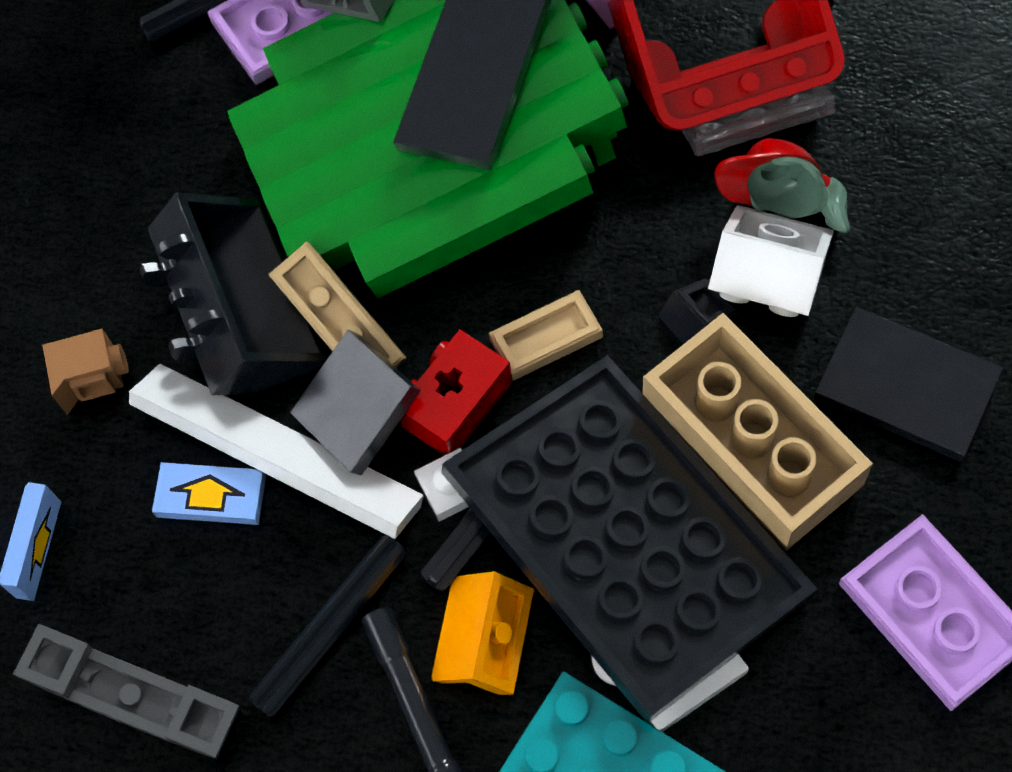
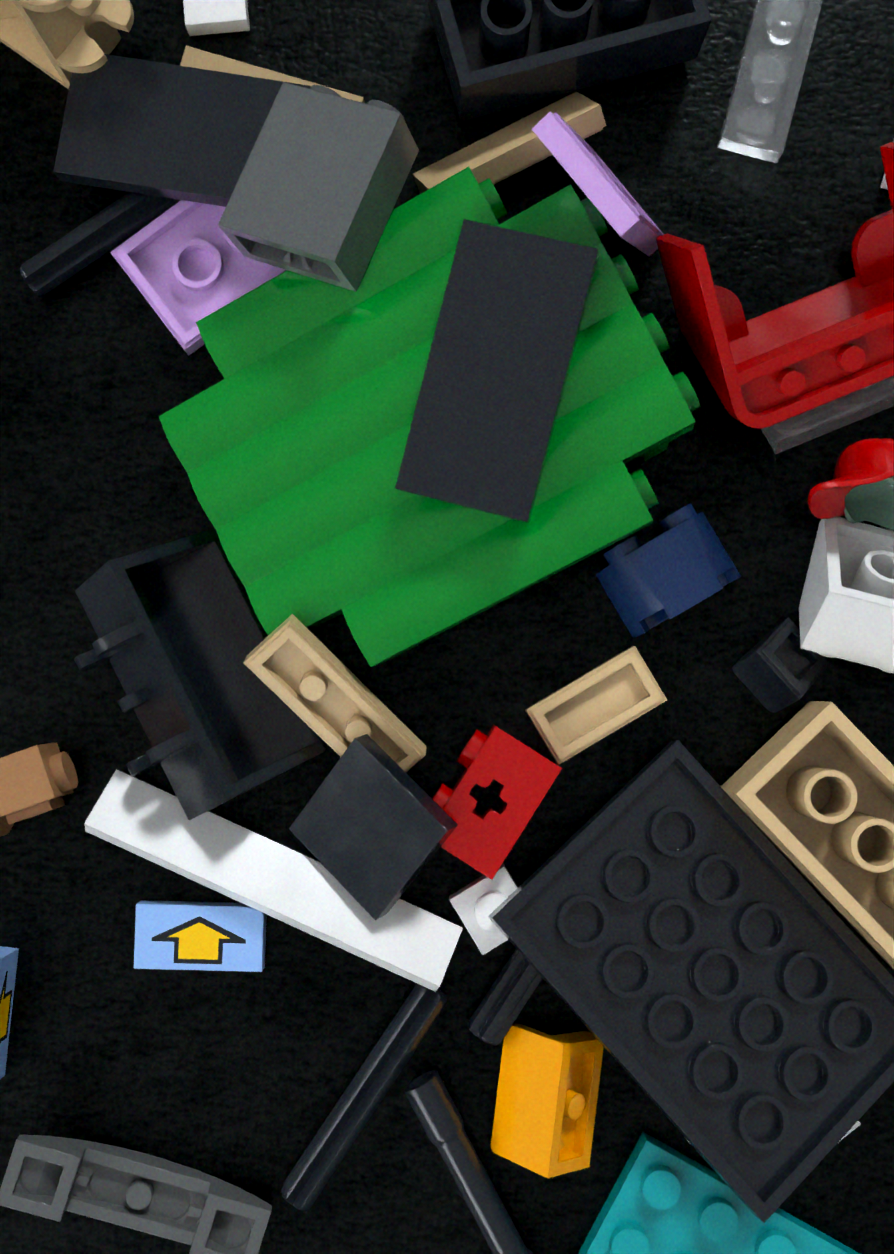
camera: 10 degrees left, 20 degrees up
none -> dark blue cylinder [595,503,741,638]

